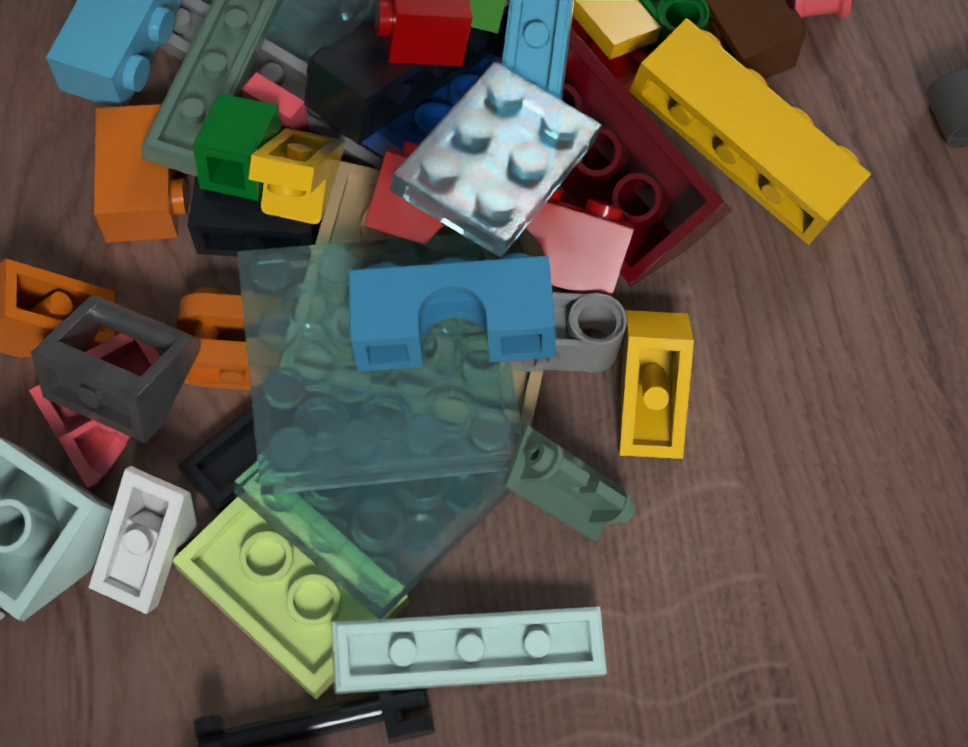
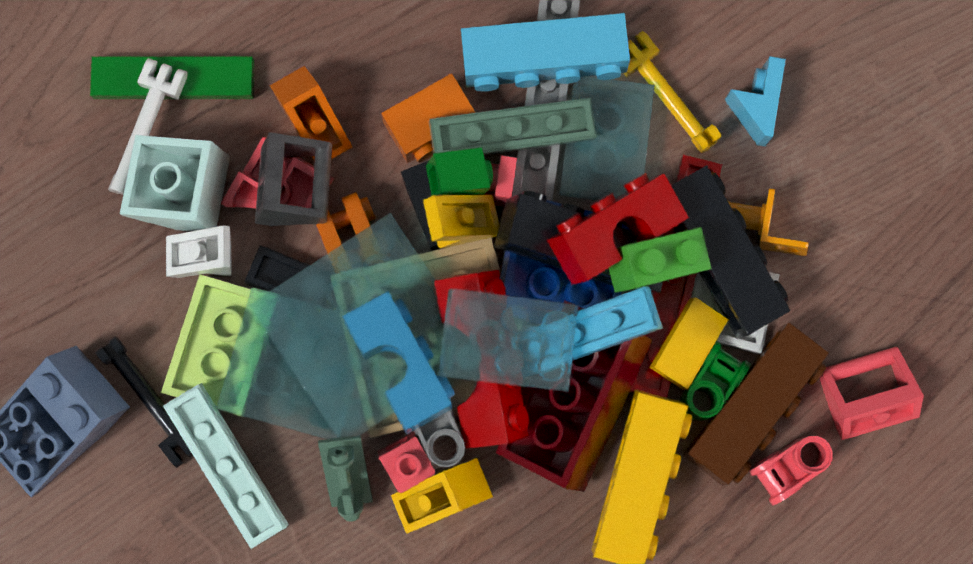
camera: 60 degrees right, 15 degrees up
none -> coral bracket [378,431,435,493]

